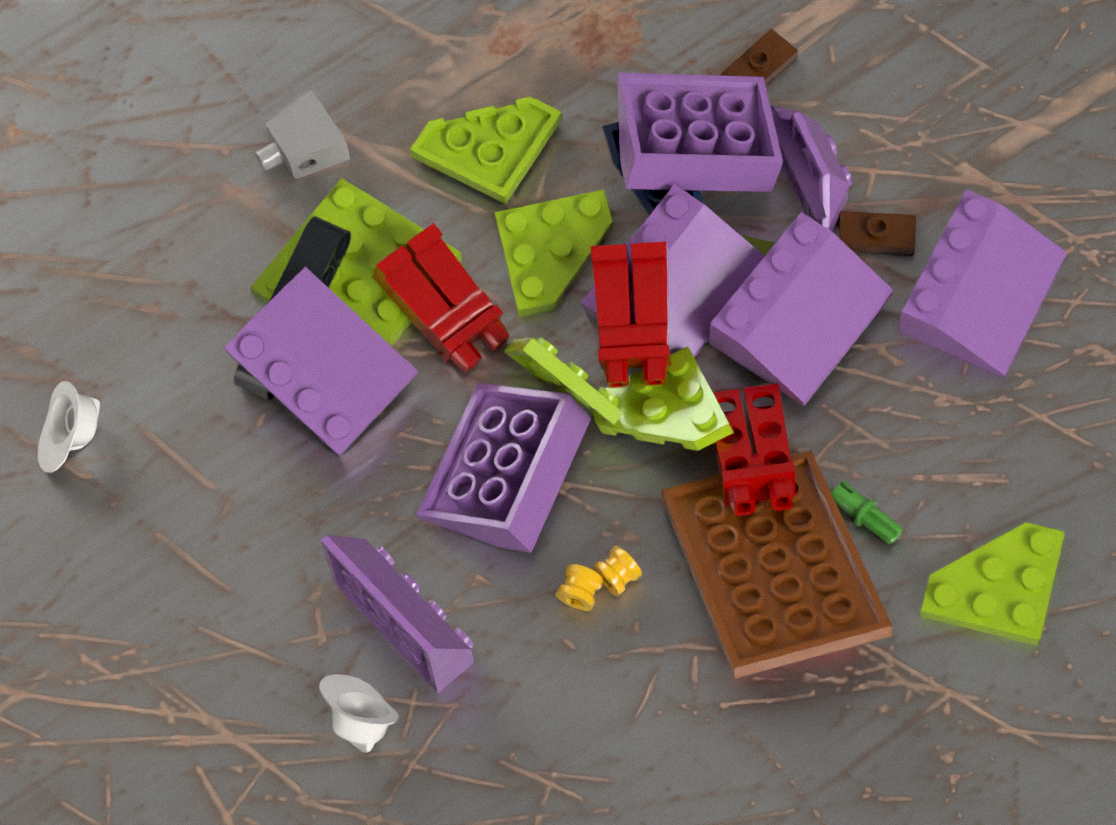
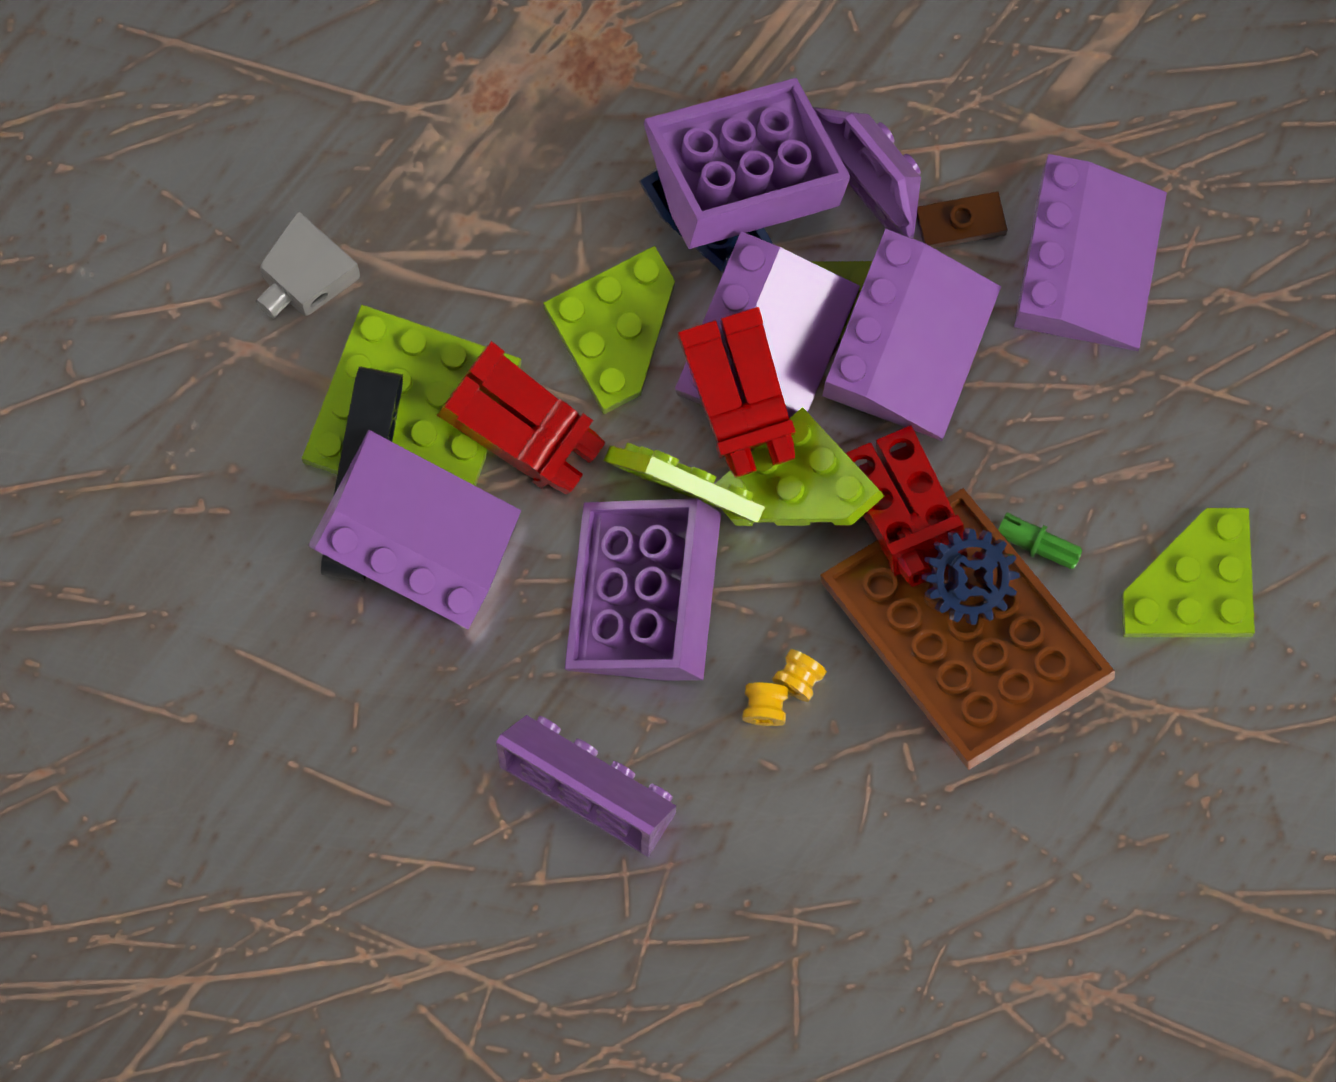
camera: 25 degrees left, 10 degrees up
white piece [38,381,100,473] -> none
white piece [319,674,399,753] -> none
lime plate [409,96,562,204] -> none
reddish brown plate [720,28,798,85] -> none
none -> dark blue gear [922,528,1020,625]

